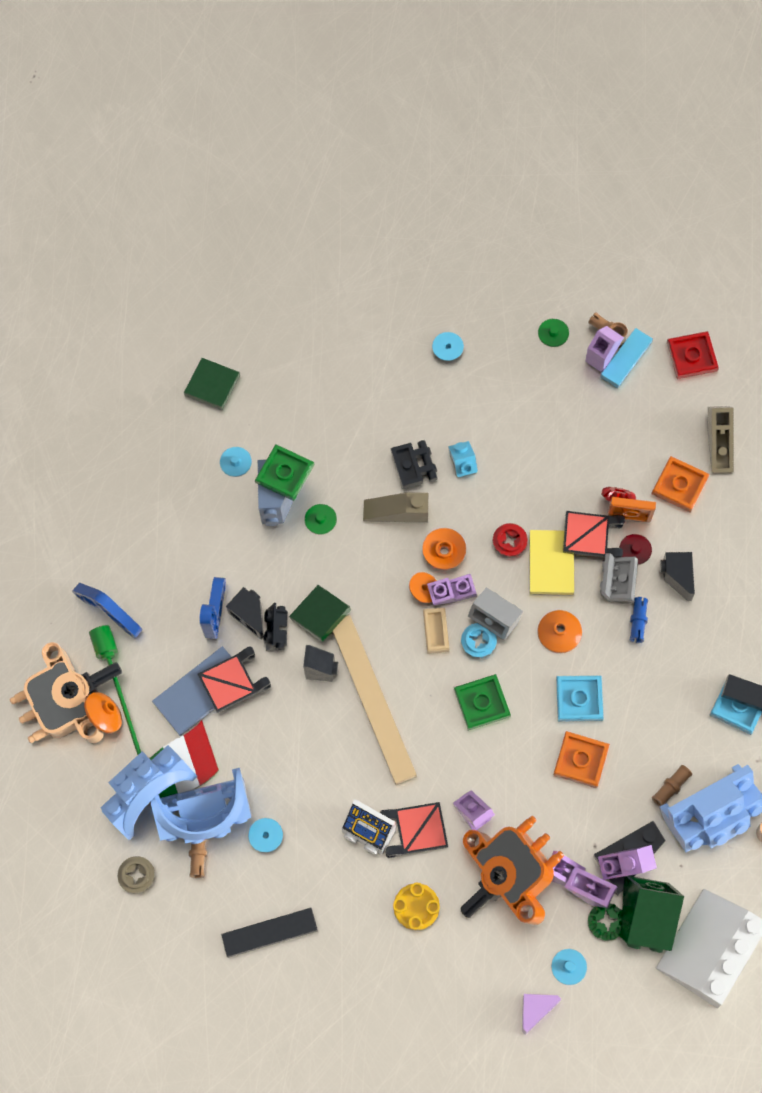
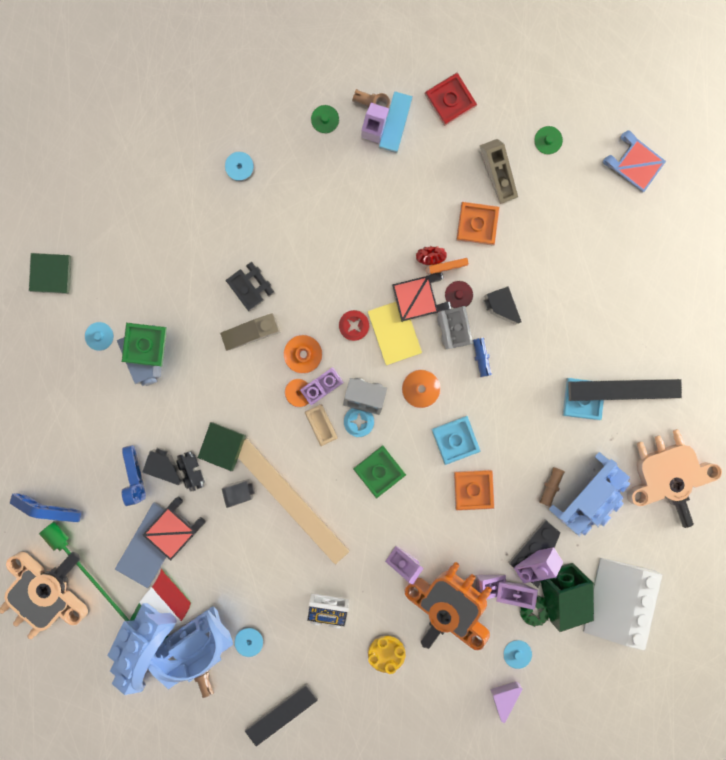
camera: 20 degrees left, 20 degrees up
orange dish [84,692,122,733] -> none
dark tan gear [117,856,155,894] -> none
green piece [305,504,337,534] -> none
coral flag [380,802,448,858] -> none
medium azure bracket [448,441,478,477] -> none

